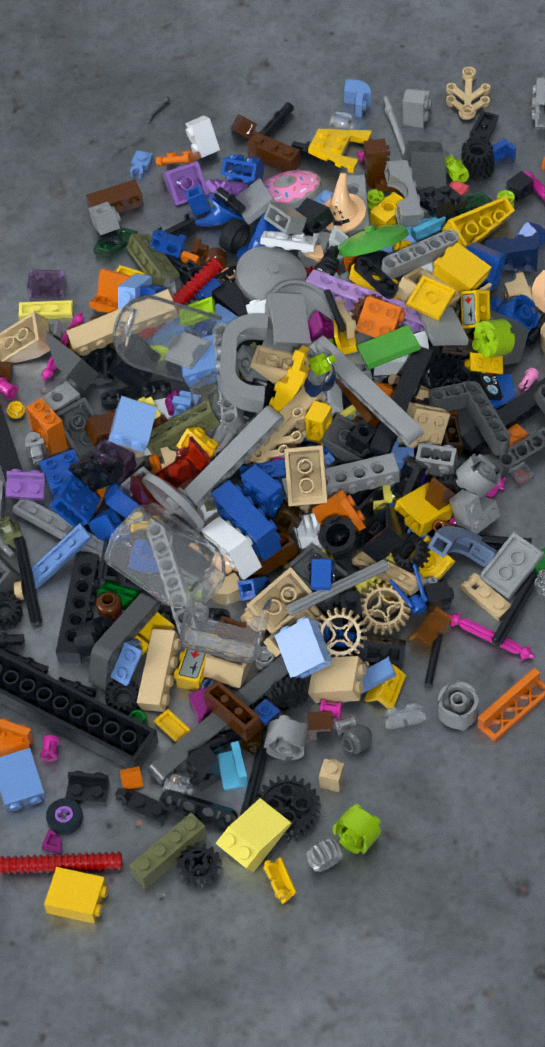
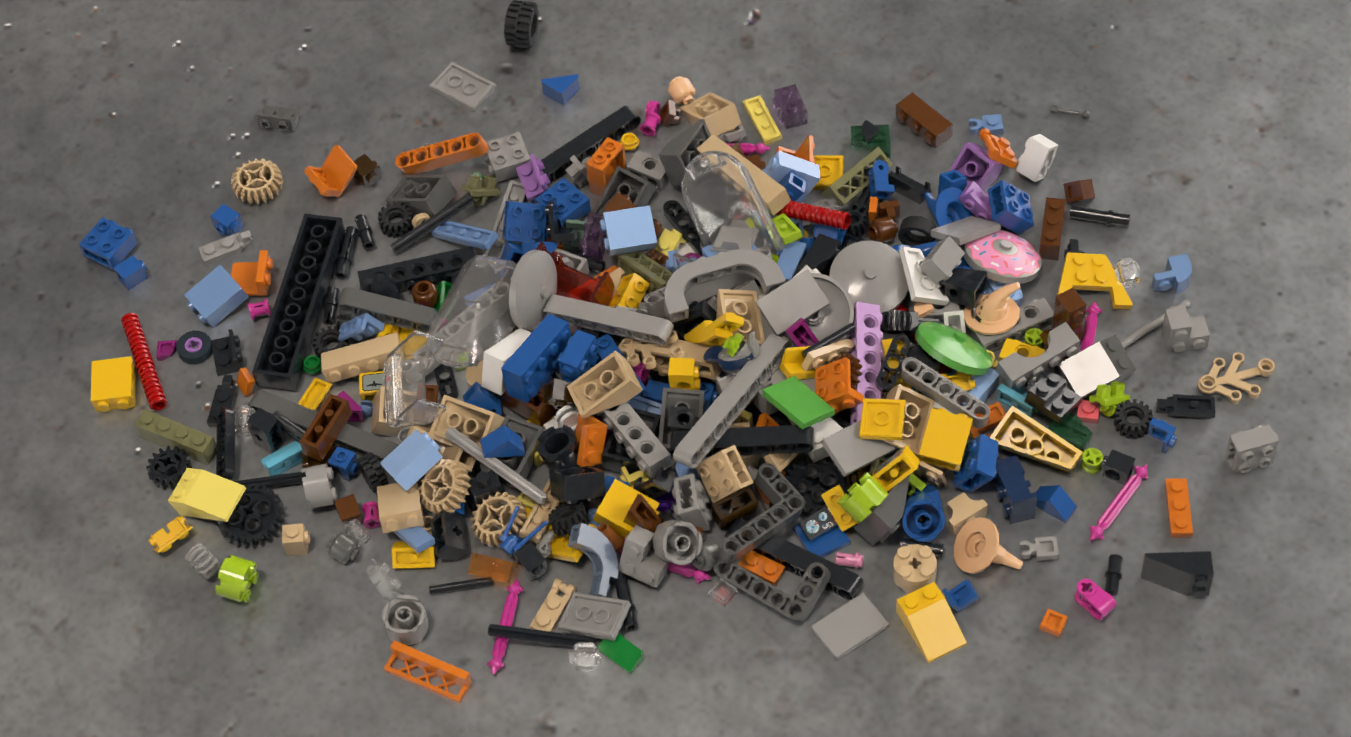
camera: 70 degrees right, 0 degrees up
light grey brick [88,202,121,235] -> none
black axle [214,187,246,214] -> none
black tyre [461,137,493,170] -> none

